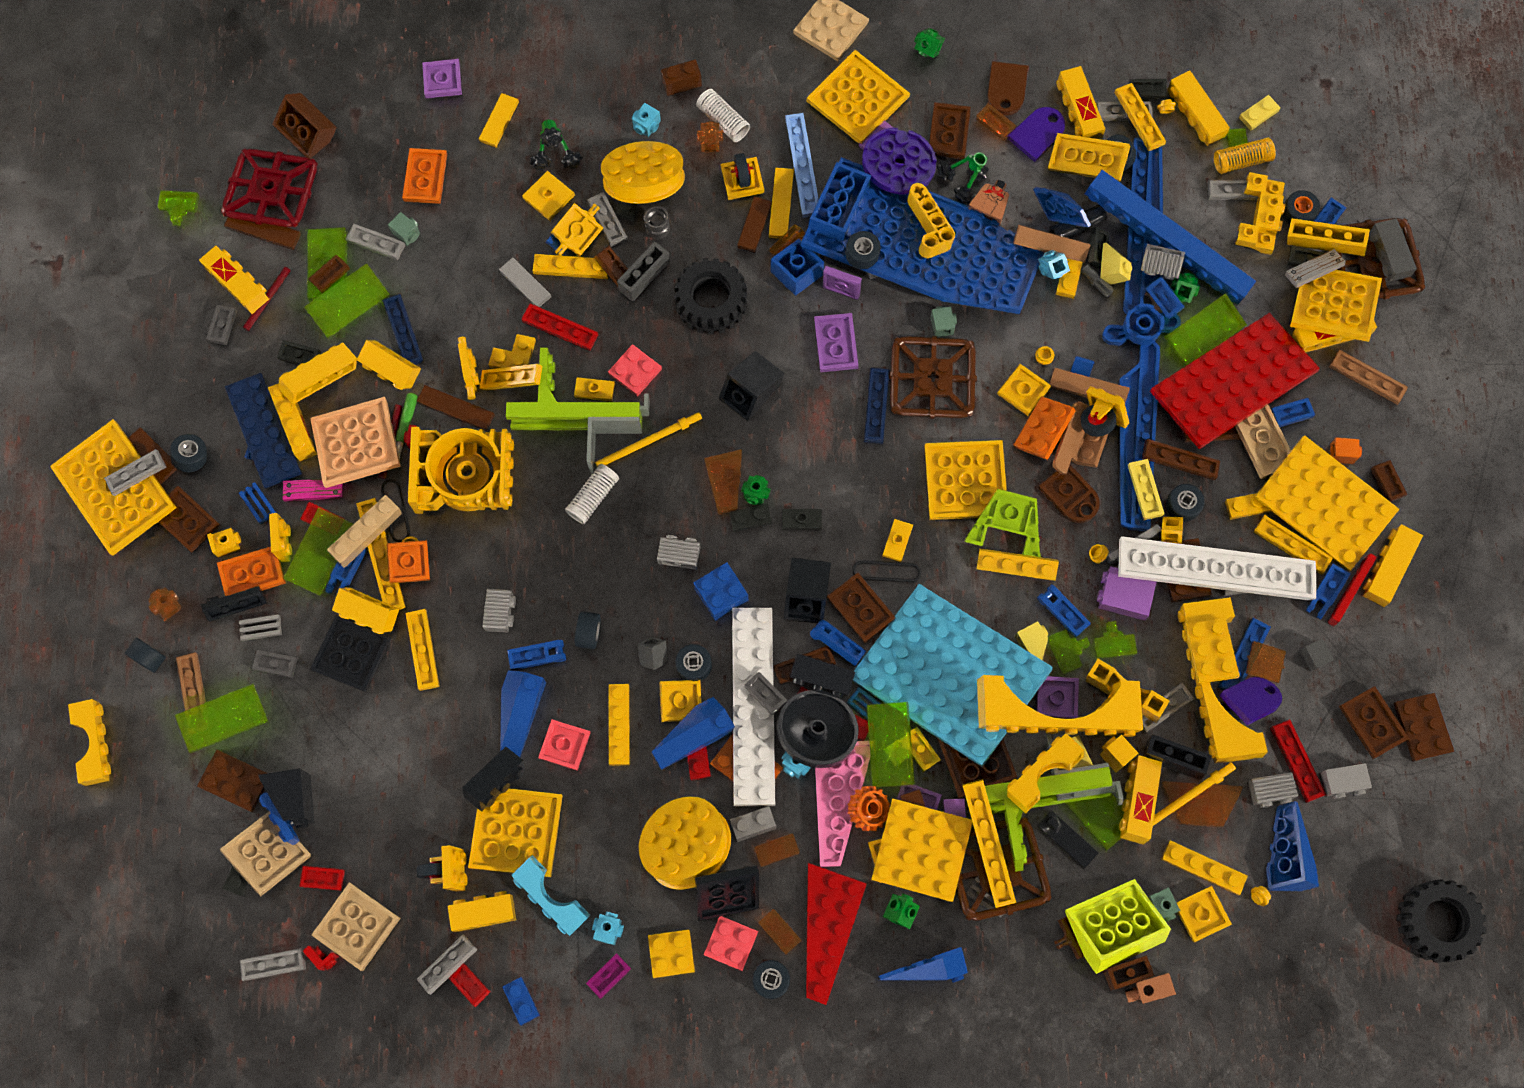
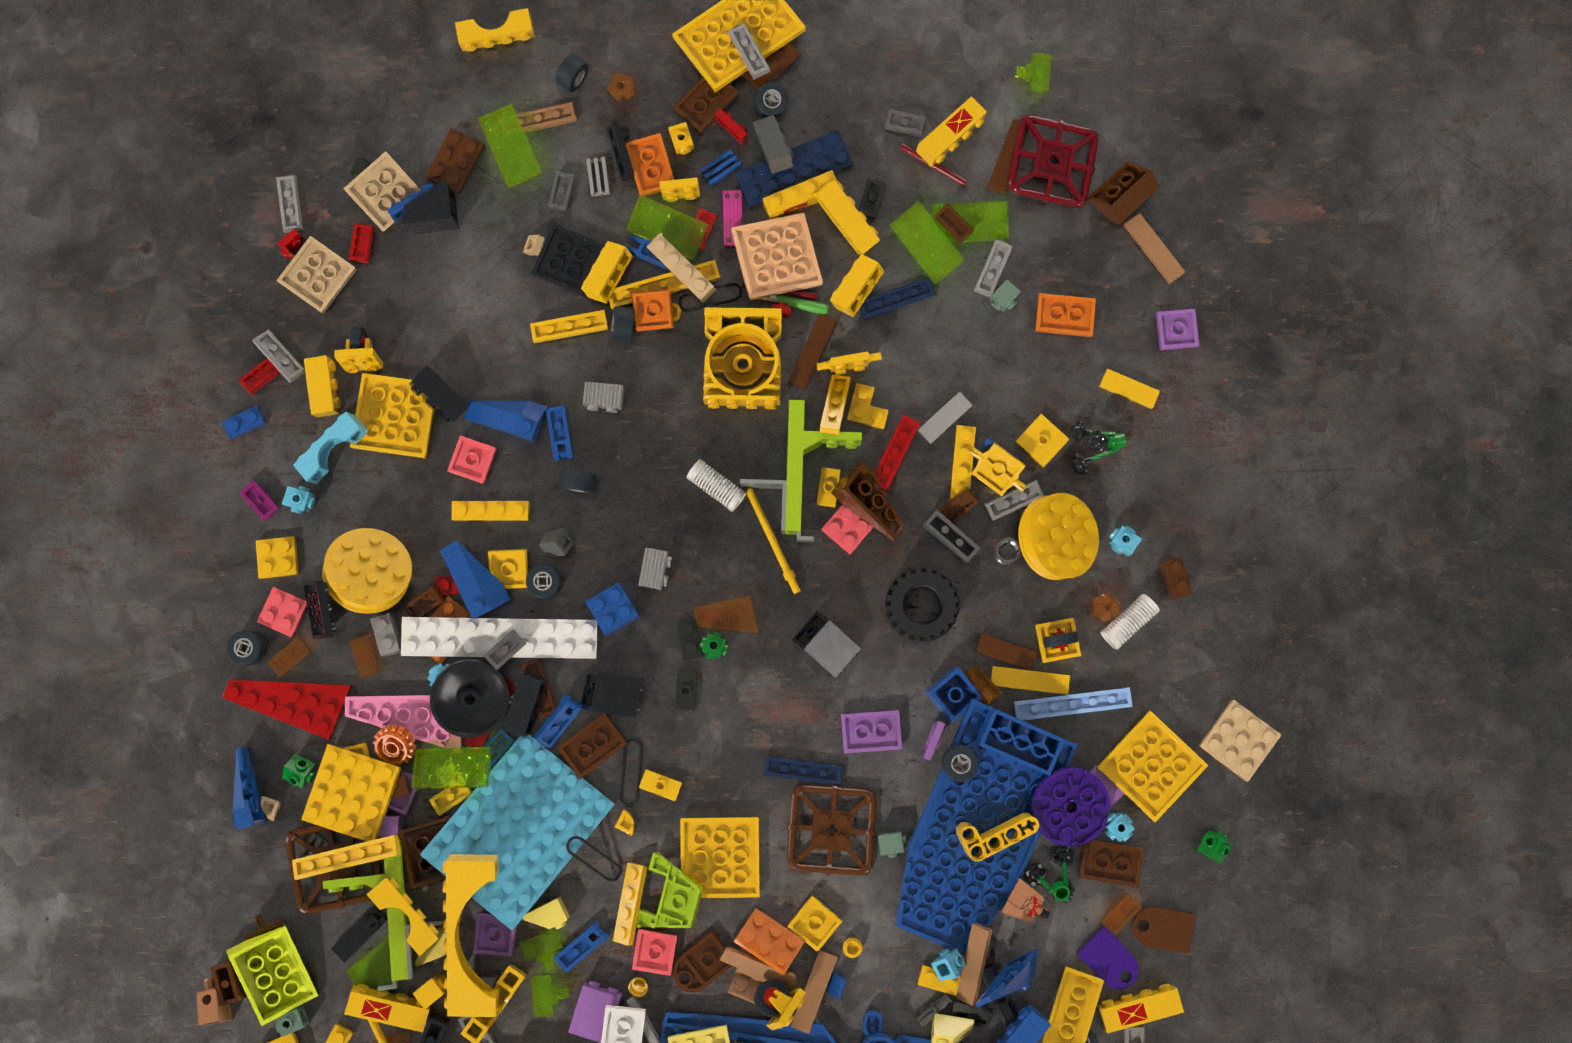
camera: 95 degrees right, 10 degrees up
none -> tan tile [260,796,282,821]
none -> reddish brown plate [404,585,446,617]
none -> tan plate [523,235,544,255]
none -> black piece [566,836,621,882]
none -> black wheel [611,306,634,342]
none -> yellow tile [615,809,635,836]
none -> coral plate [632,928,678,976]
none -> red plate [715,109,748,145]
none -> dark grey brick [753,115,794,174]
none -> reddish brown wedge [831,461,905,541]
none -> medium azure brick [1105,812,1135,842]
none -> medium nougat tile [1124,213,1185,285]

